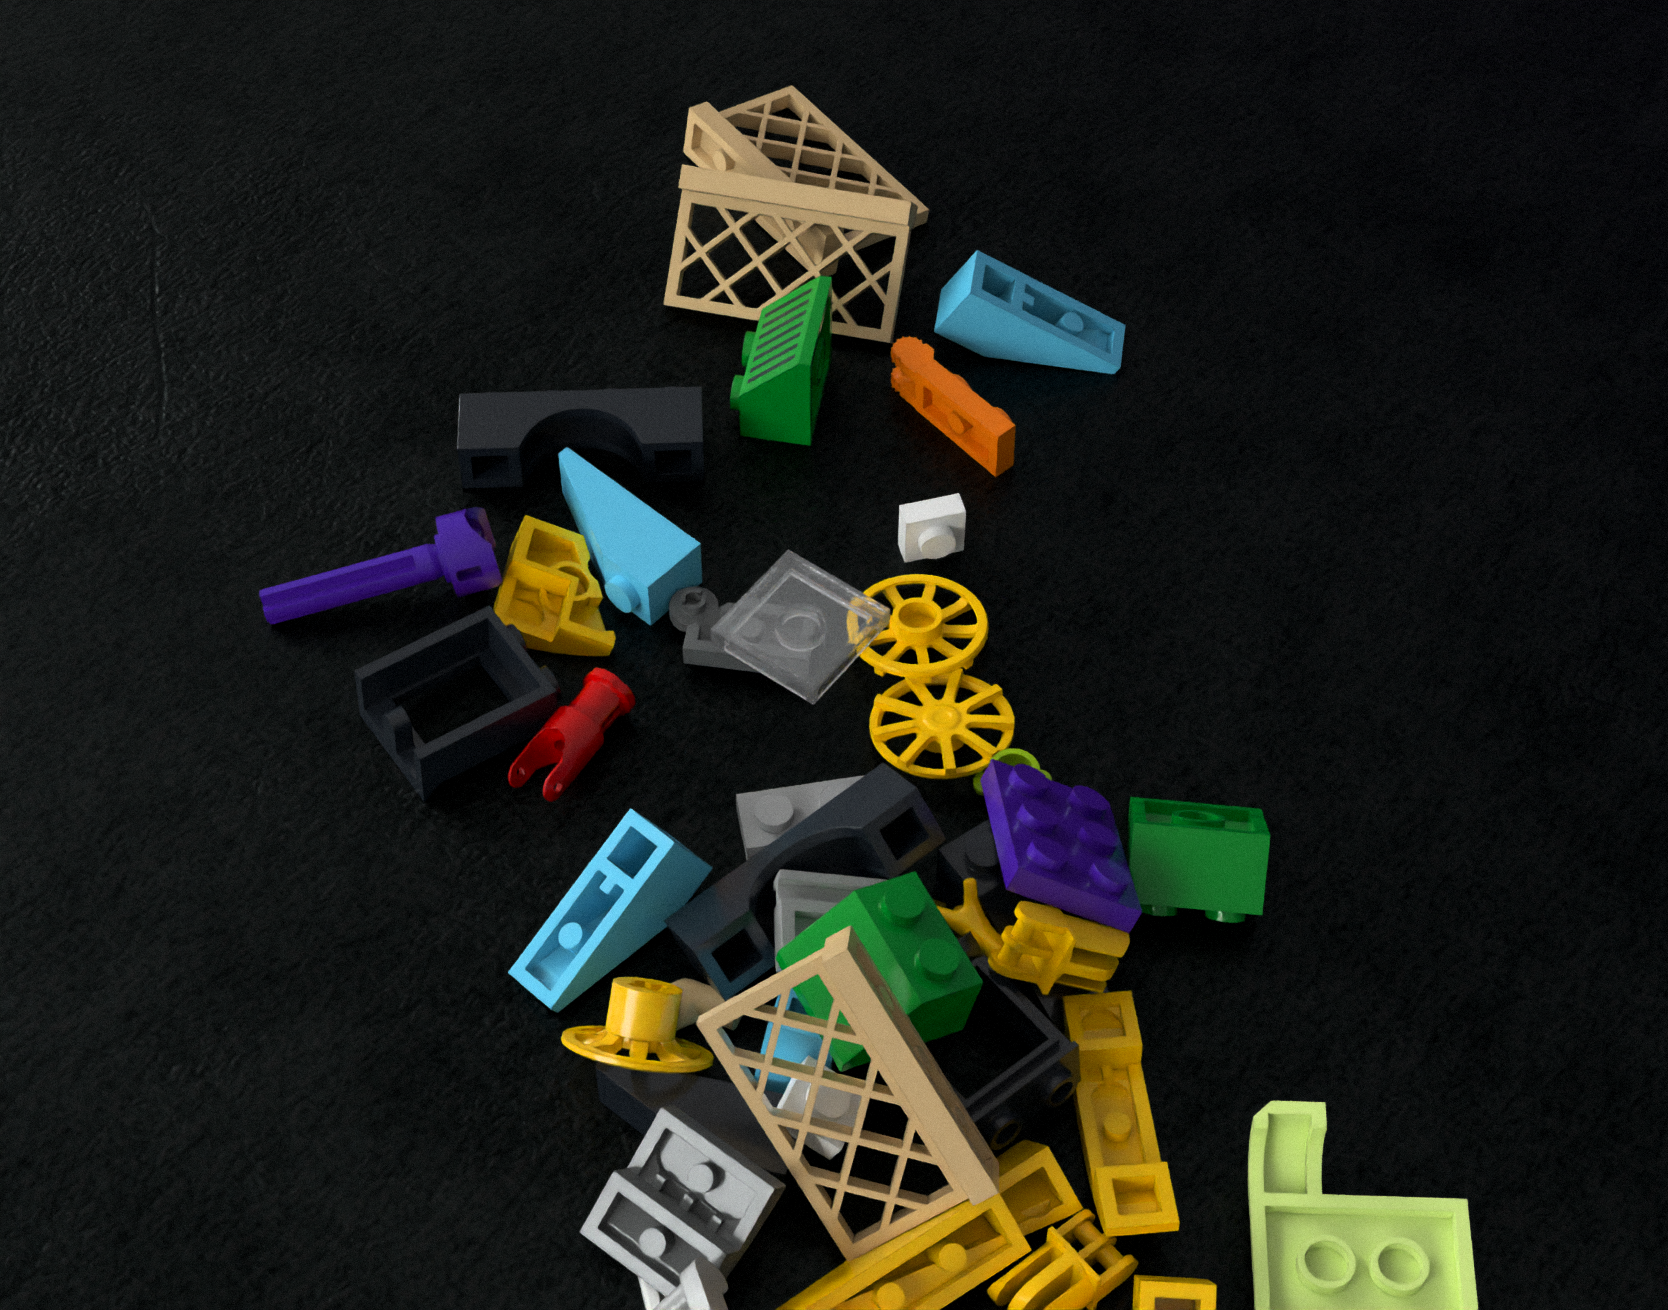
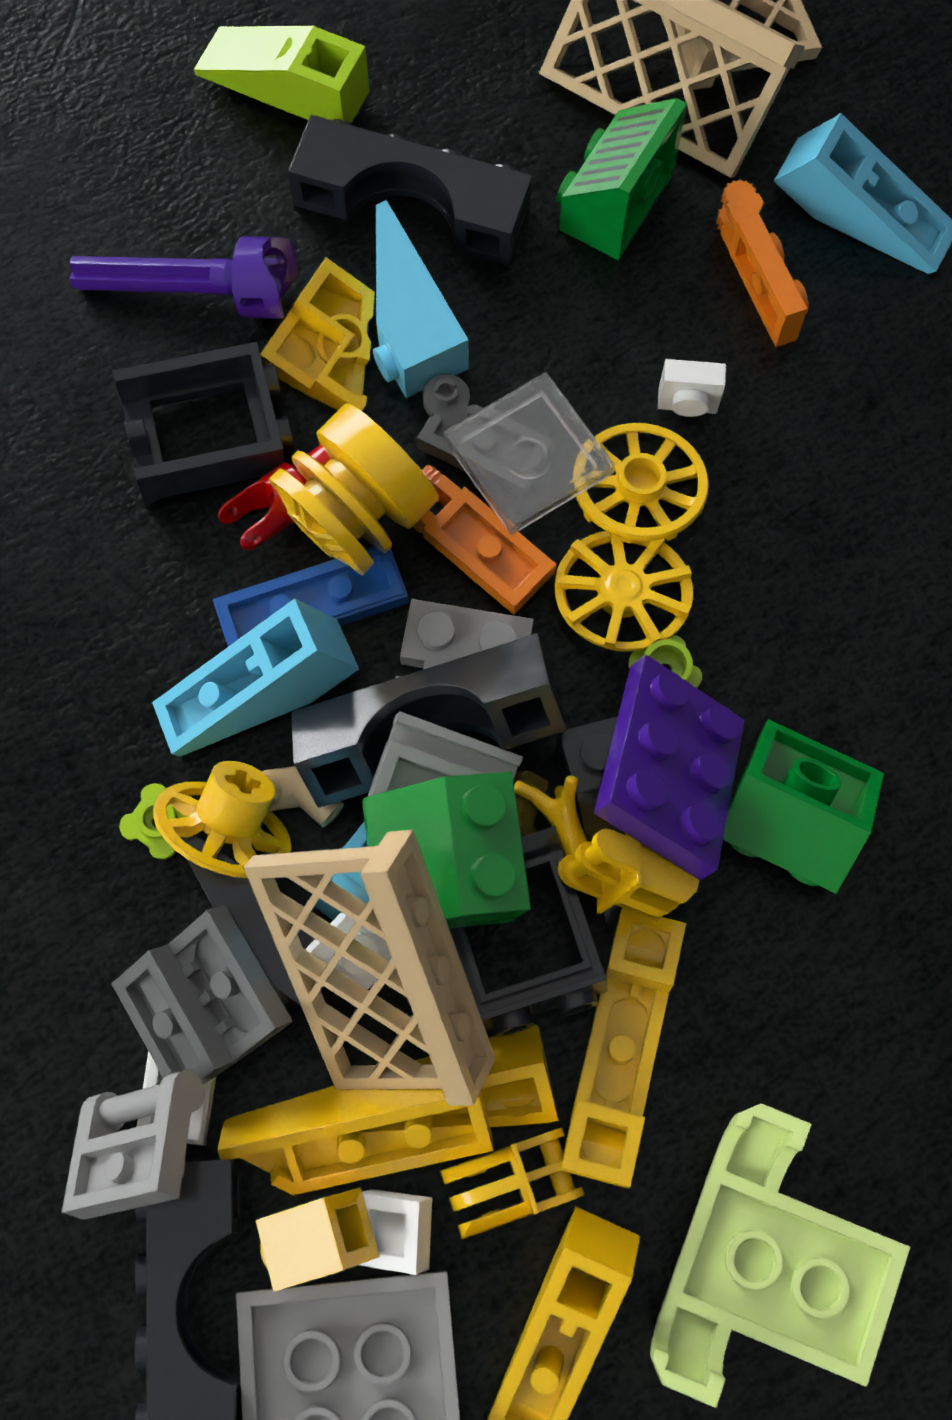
camera: 20 degrees right, 20 degrees up
none -> lime plate [119,783,186,859]
none -> lime slope [194,26,369,123]
none -> blue tile [213,546,409,647]
none -> yellow wheel [268,403,439,576]
none -> orange hinge [412,465,556,615]

